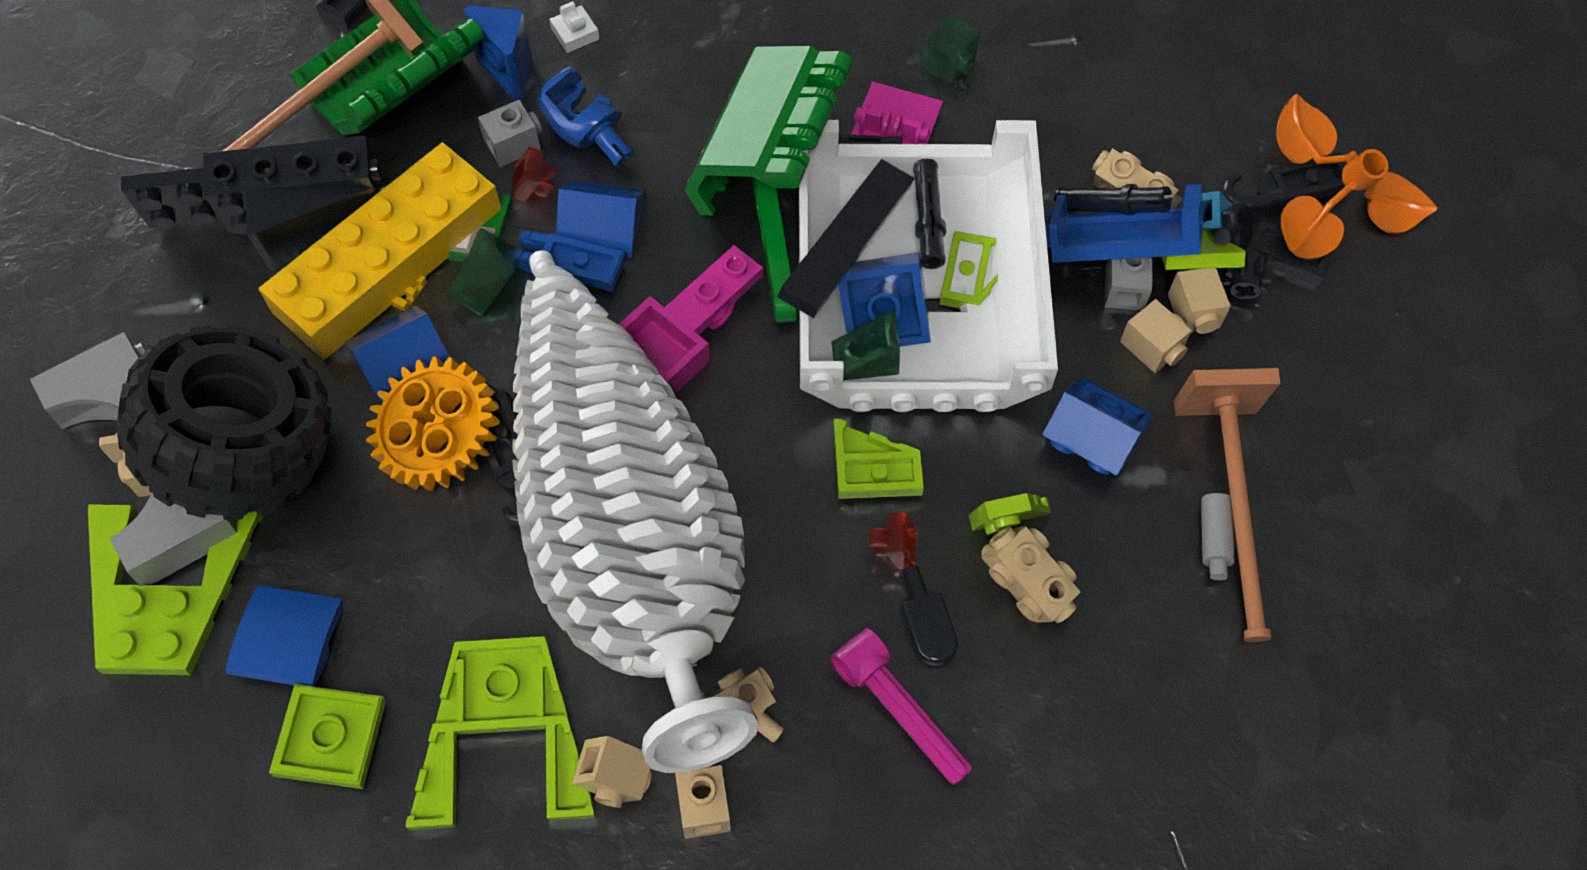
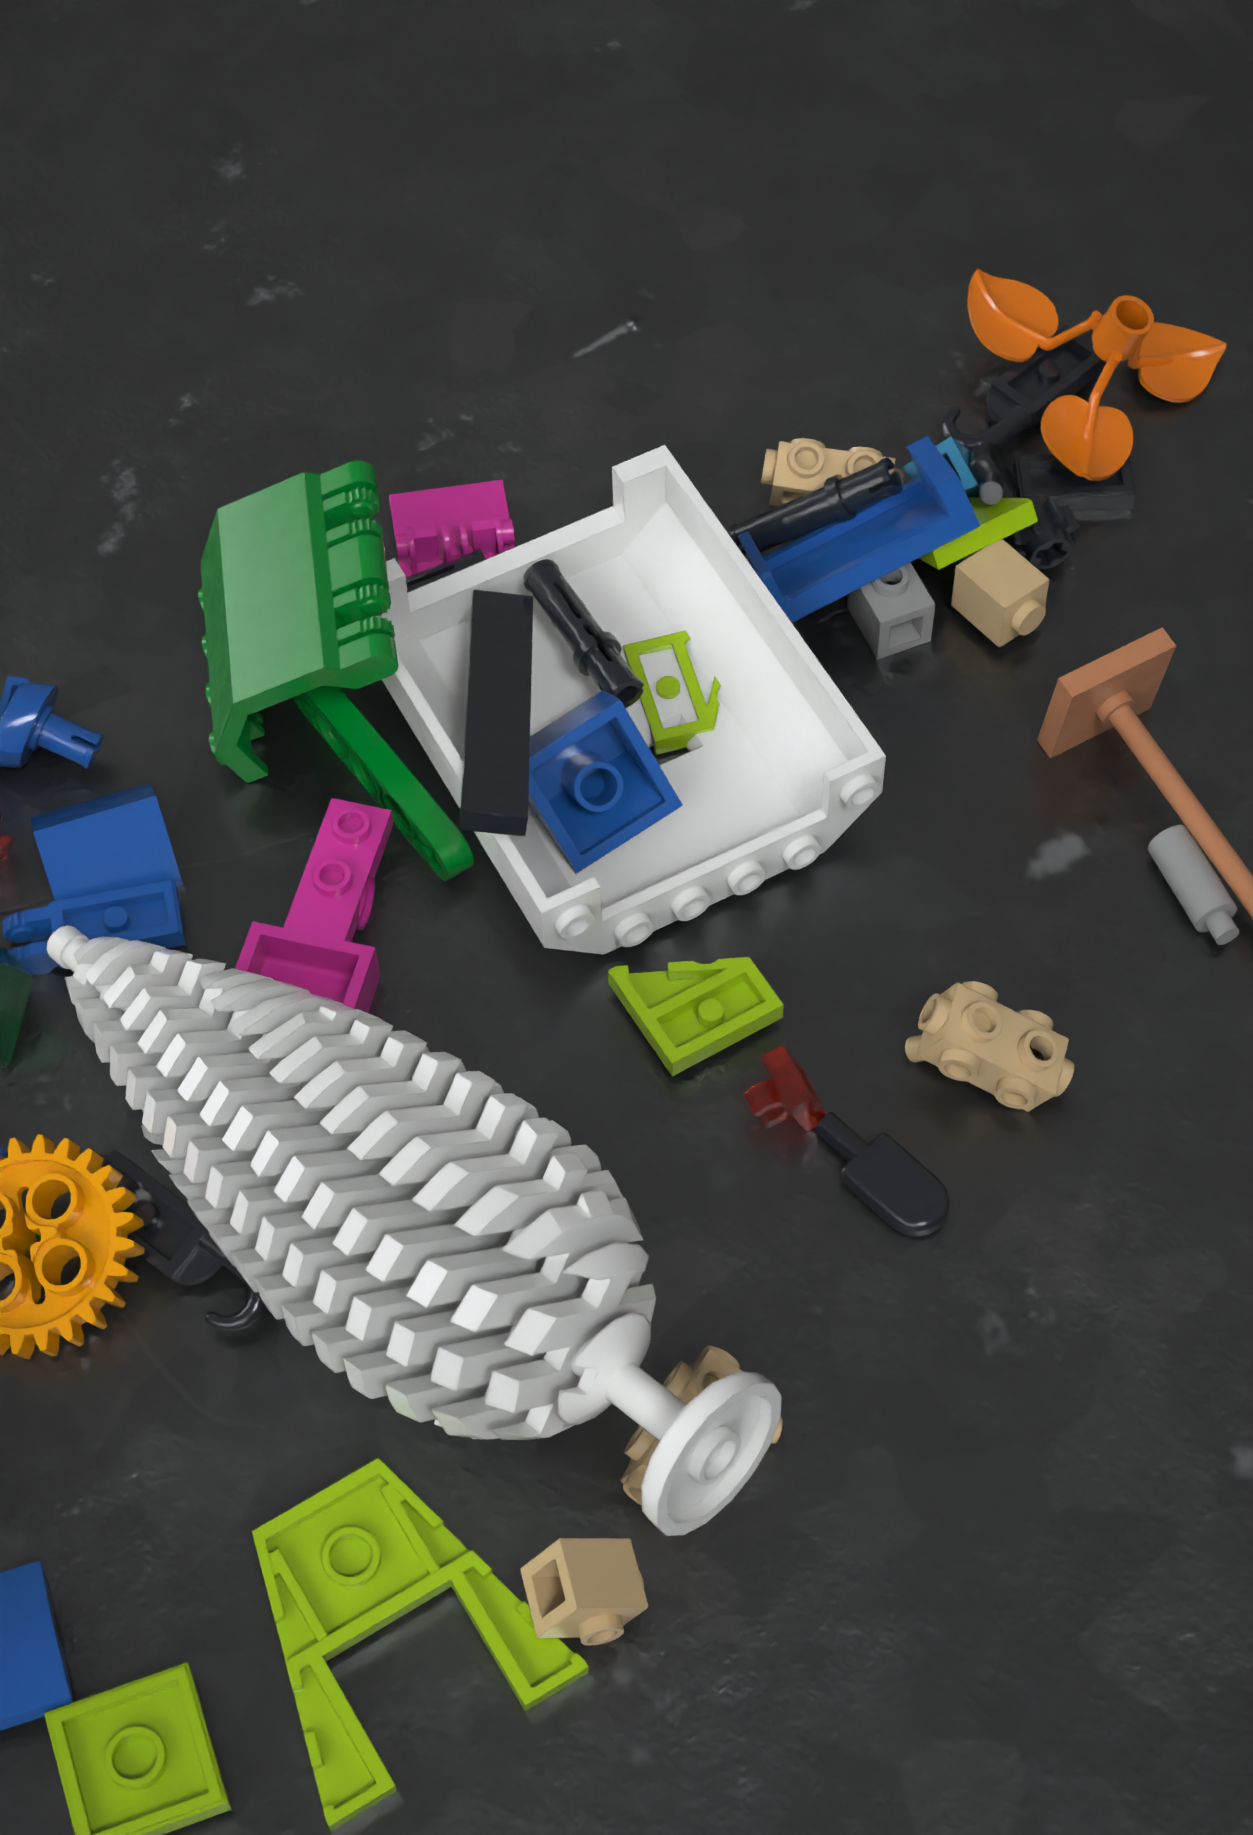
camera: 25 degrees left, 5 degrees down
tan brick [675,765,731,839] -> none
dark pink axle [830,628,972,785] -> none
clear green slope [831,311,900,380] -> none
clear green brick [922,15,980,83] -> none
lime wing [968,493,1051,535] -> none
slope [1042,377,1155,476] -> none
tan brick [1120,299,1192,373] -> none

